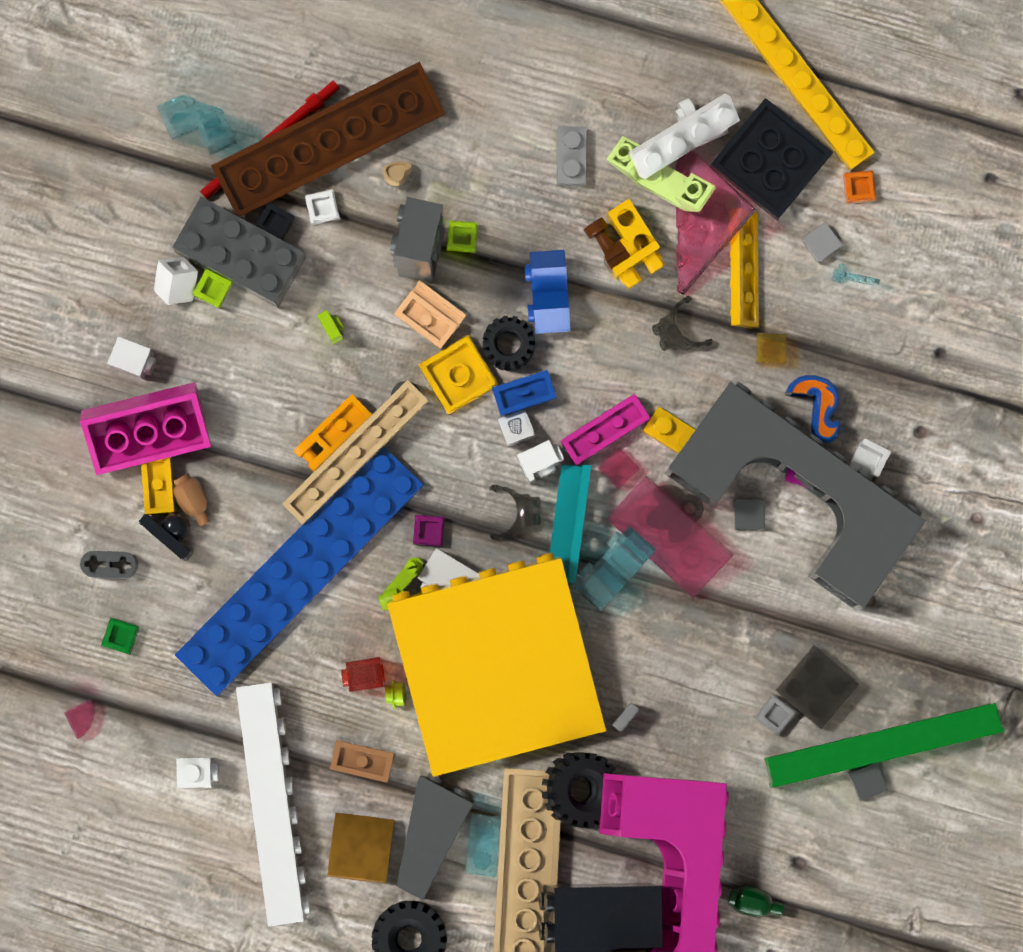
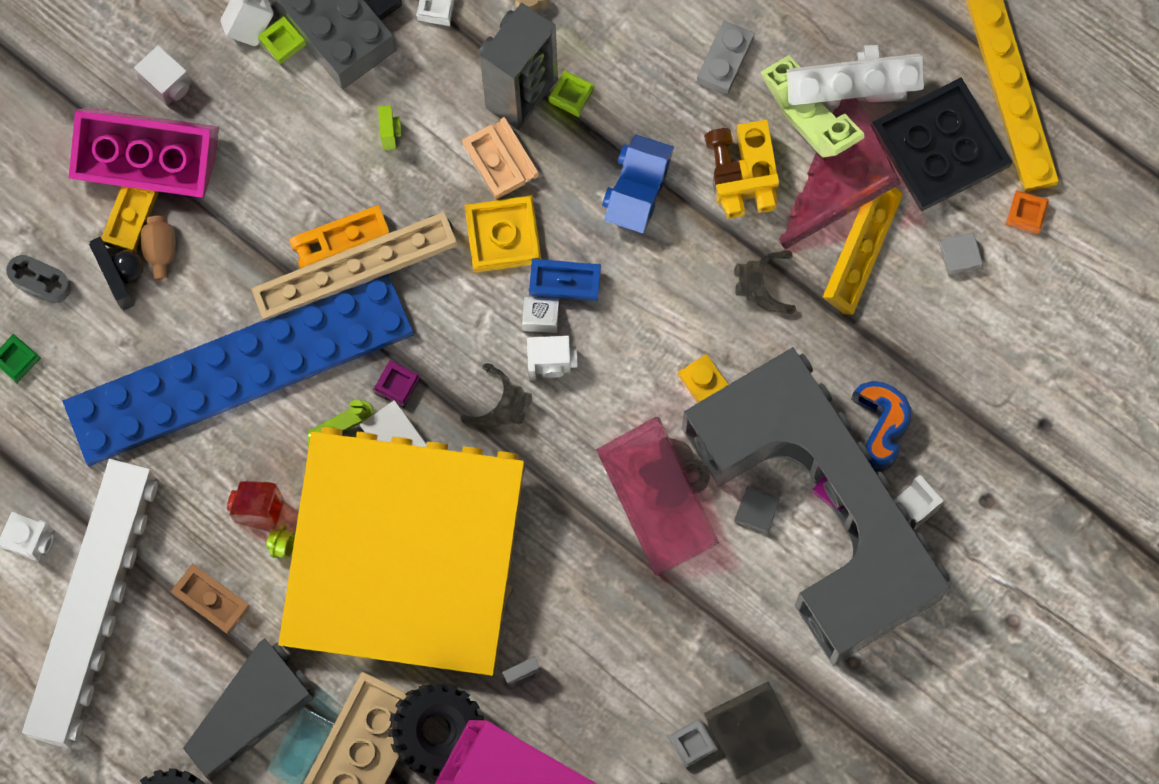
camera: 25 degrees right, 10 degrees down
pearl gold slope [327,813,395,884] -> none
black tyre [482,315,535,371] -> none
teal fence [550,464,591,585] -> none
dark pink plate [560,393,650,466] -> none
clear light blue brick [575,527,656,612] -> none
clear pink tile [598,448,640,490] -> none
clear yellow plate [755,333,786,365] -> none
clear light blue piece [831,263,880,285] -> none

